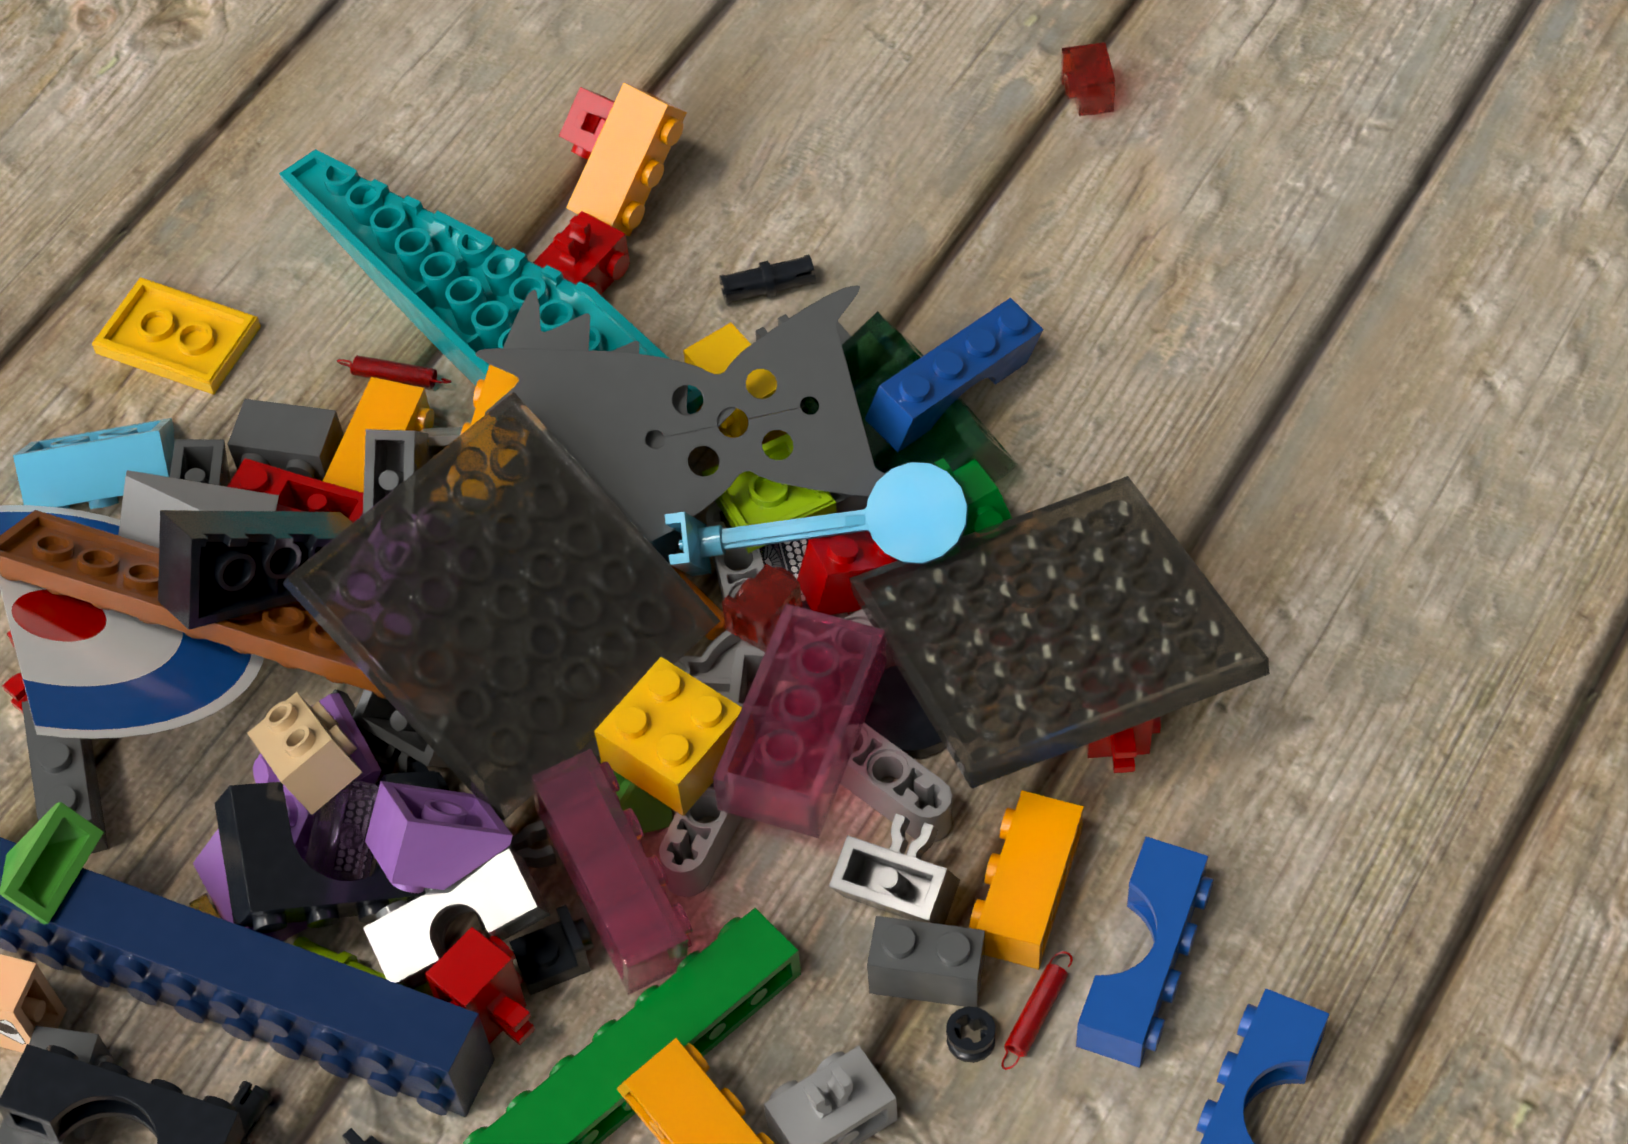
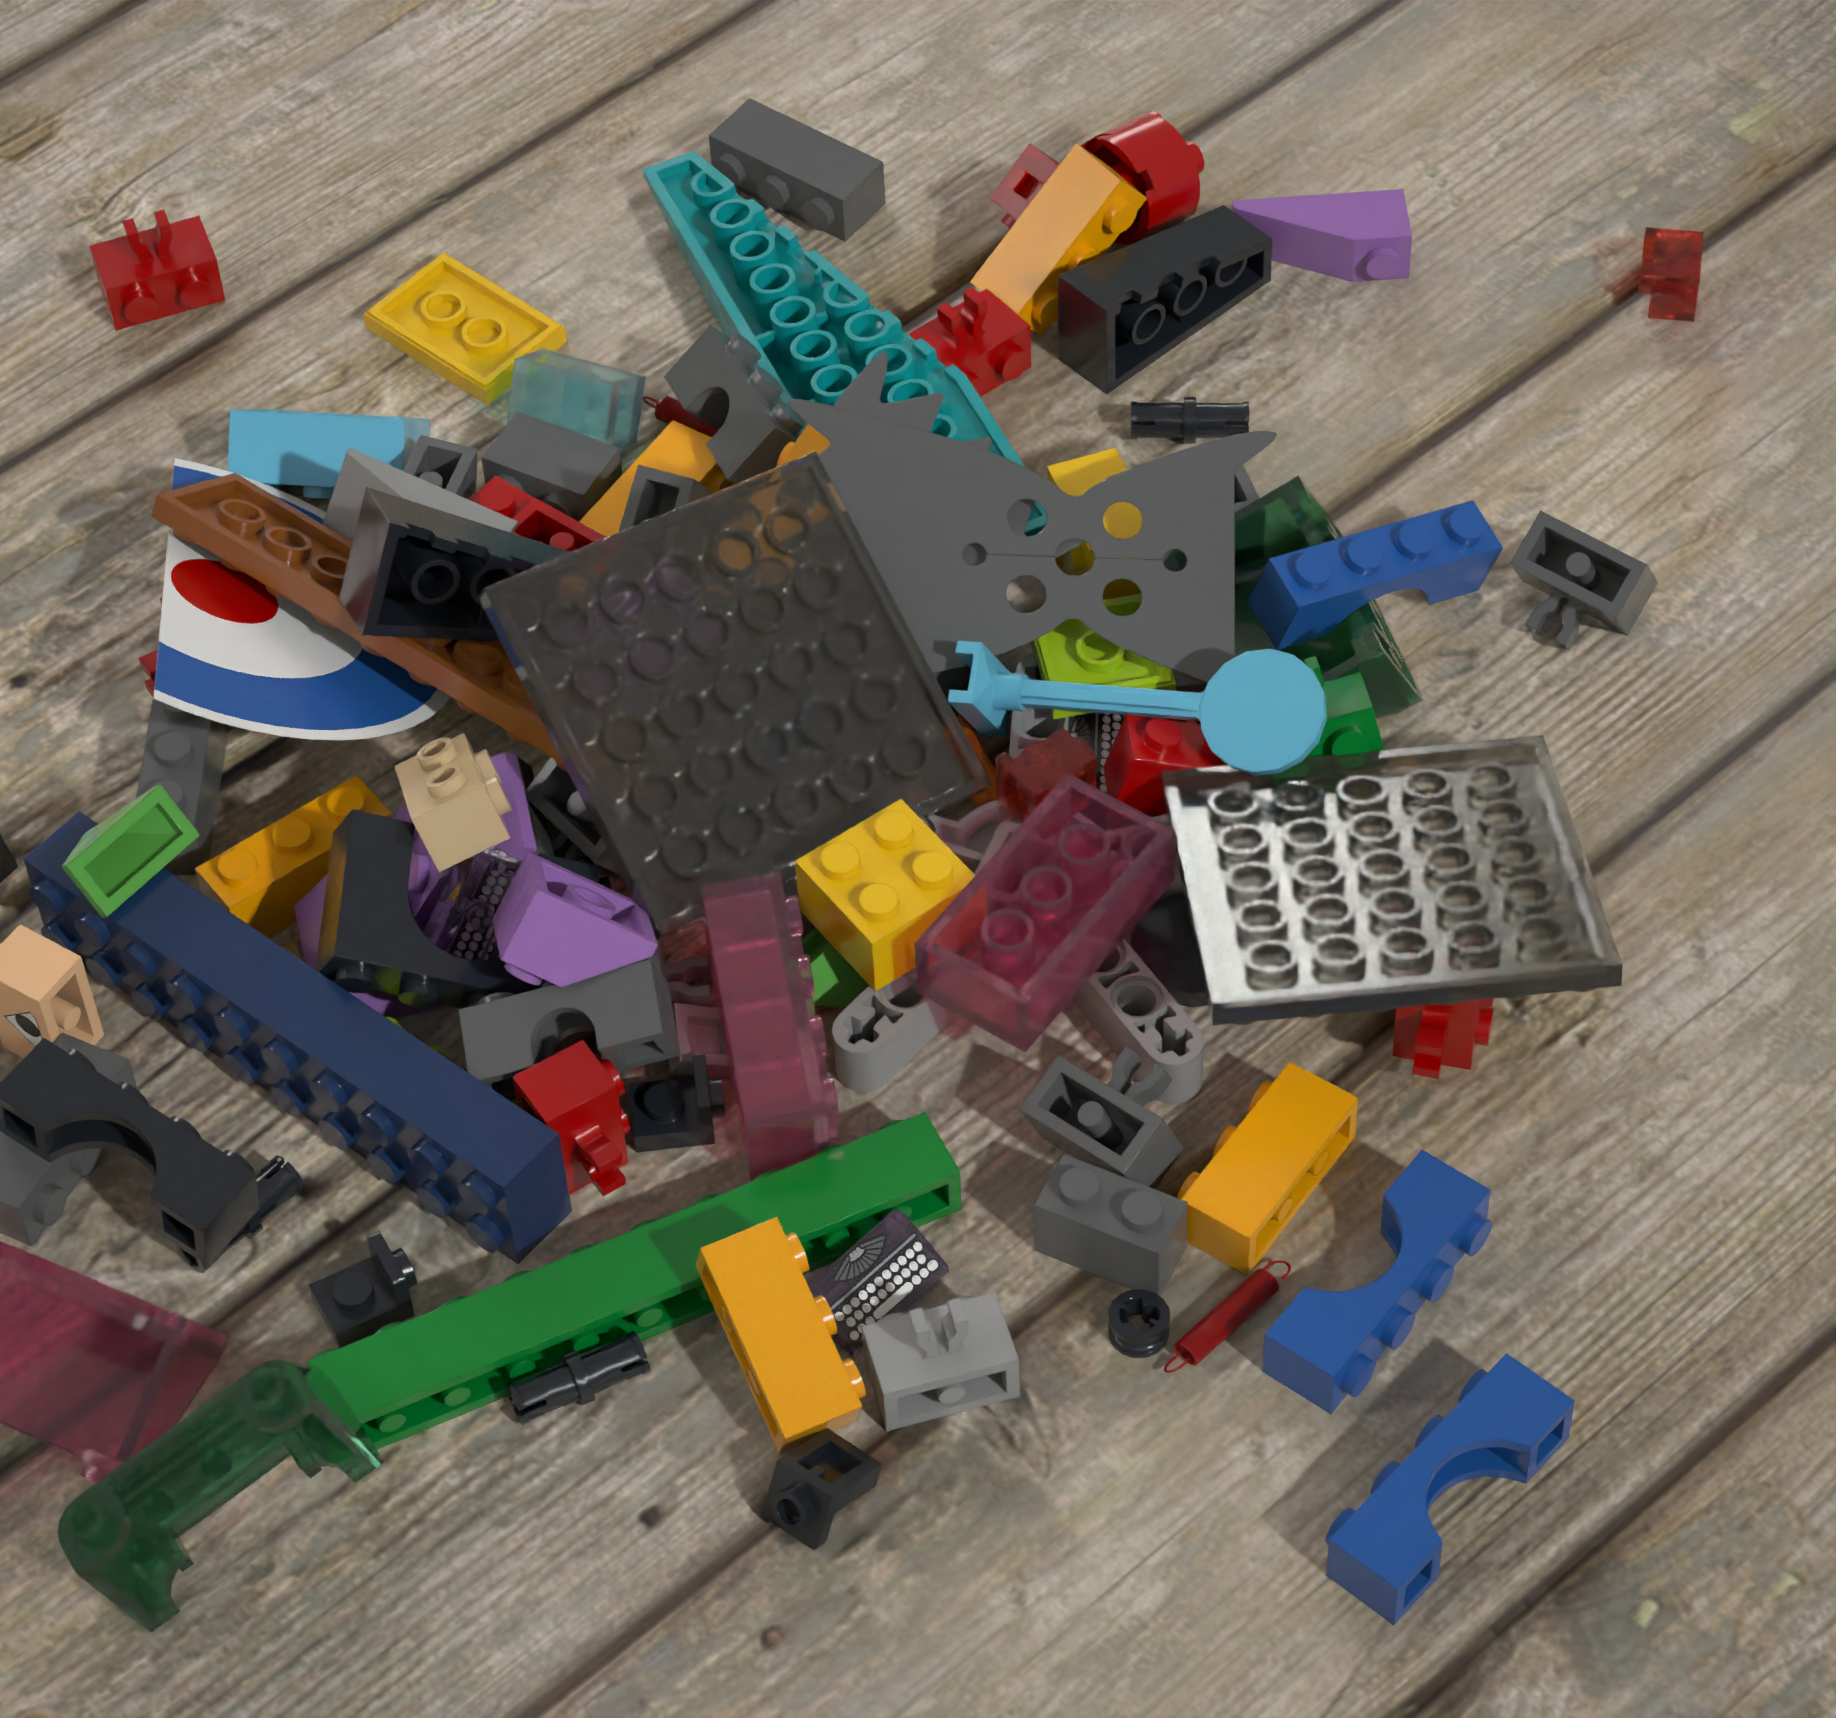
camera: 15 degrees right, 5 degrees down
none -> light orange brick [195,775,392,938]
none -> clear light blue brick [507,348,646,451]
none -> dark grey arch [664,325,806,494]
none -> light grey plate [669,1003,741,1080]
none -> dark grey brick [709,98,886,242]
none -> slope [808,1208,949,1357]
none -> black wedge [1058,205,1272,394]
none -> red brick [1081,111,1204,244]
none -> medium lavender slope [1232,189,1412,282]
none -> dark grey brick [1510,510,1658,651]

